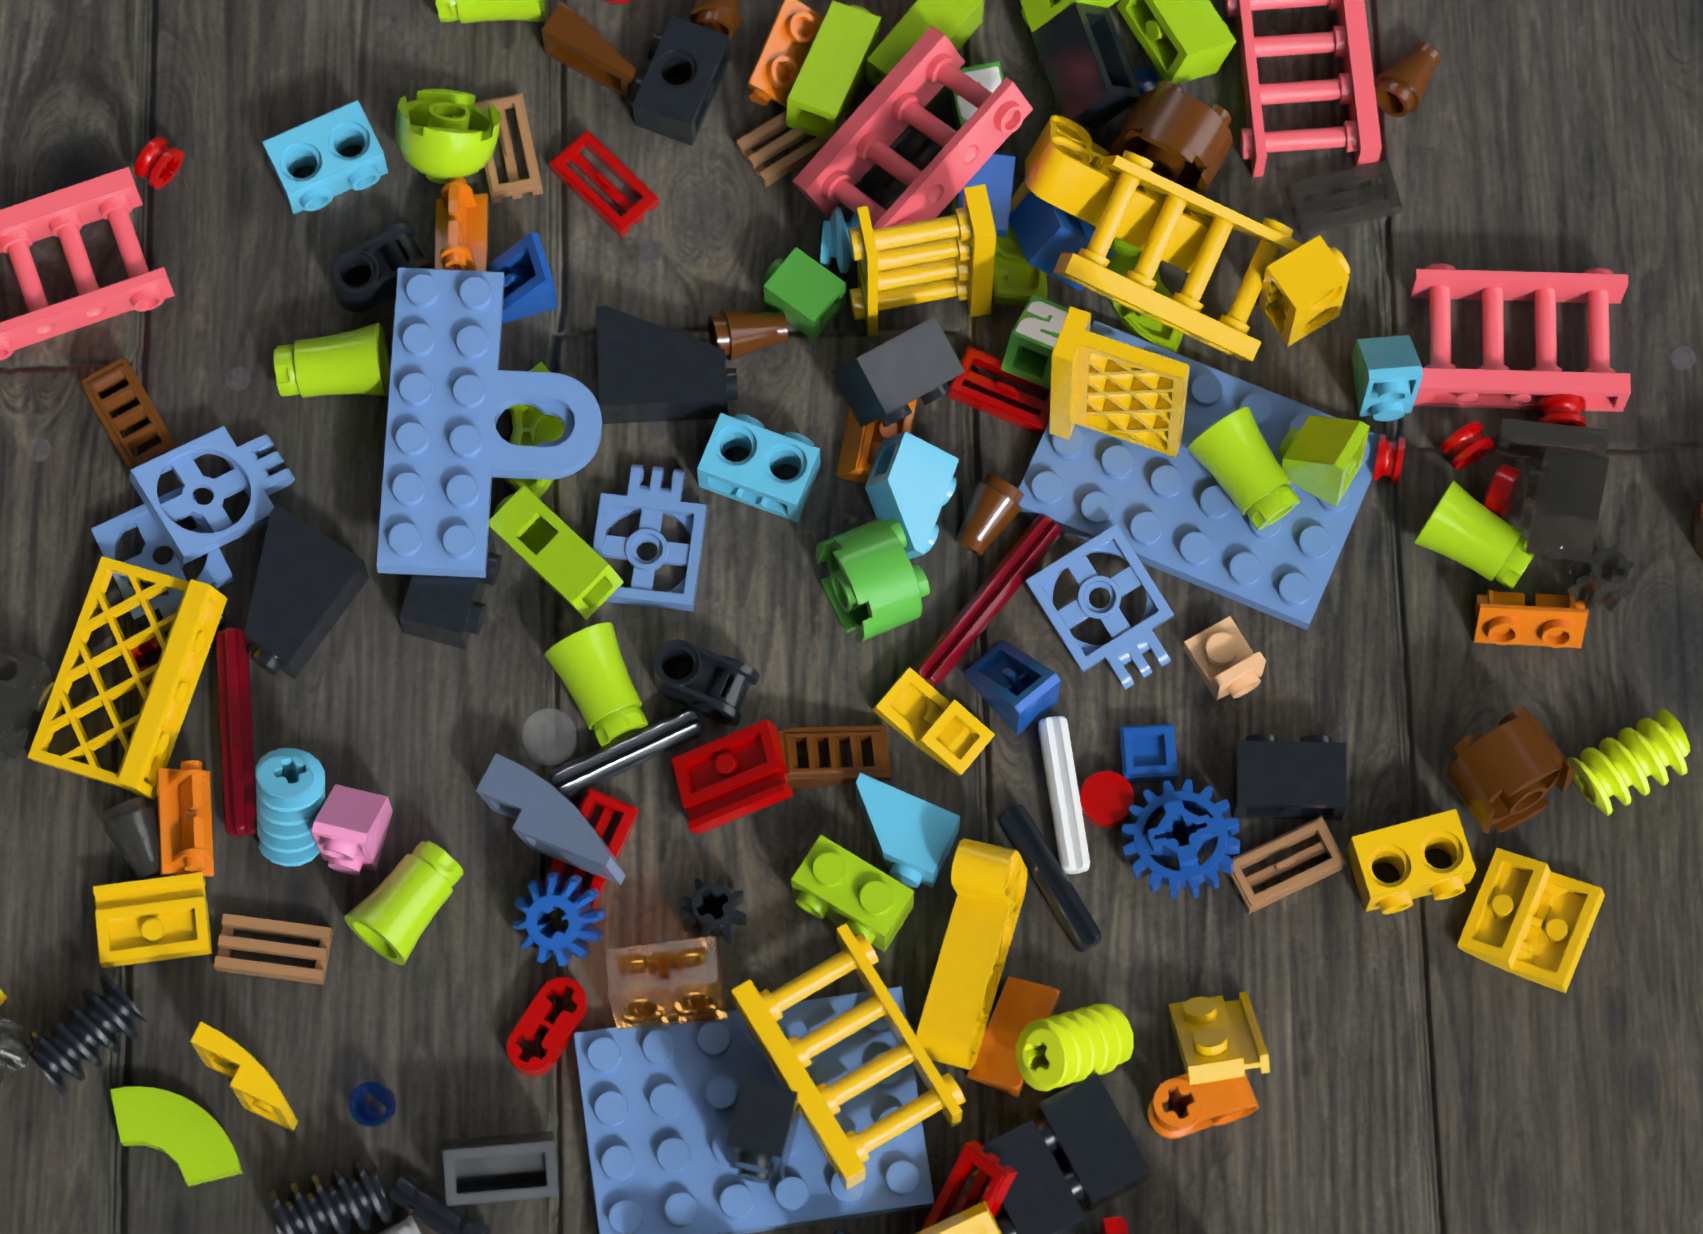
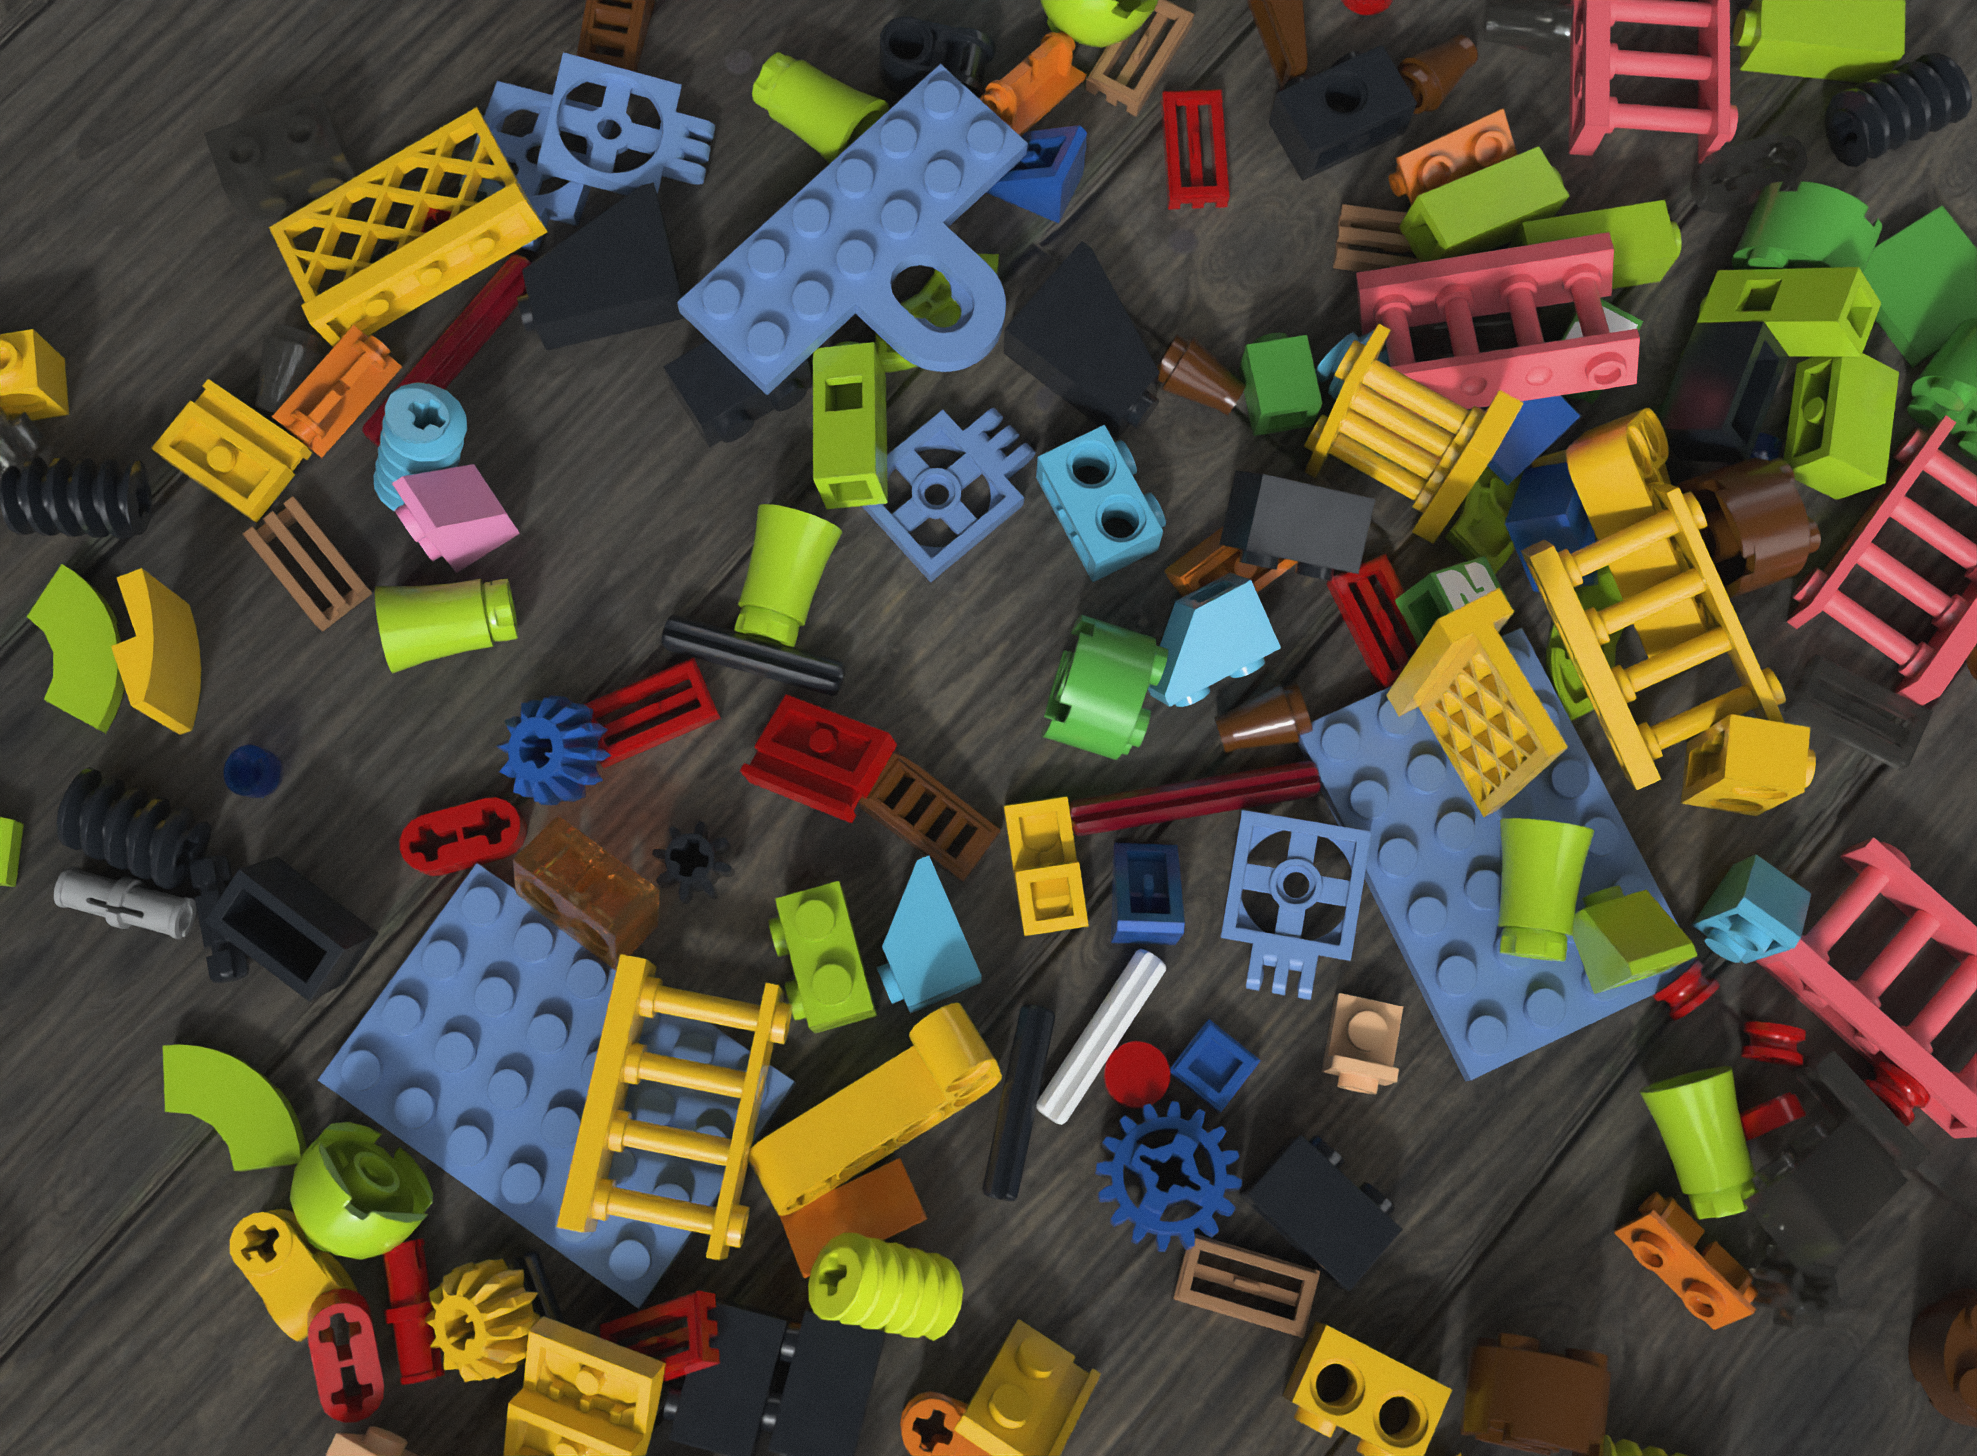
camera: 40 degrees right, 5 degrees up
sand blue slope [476,753,626,885] -> none
clear tile [522,708,577,766] -> none
black piece [653,639,760,726] -> none
black brick [727,1079,800,1184] -> none

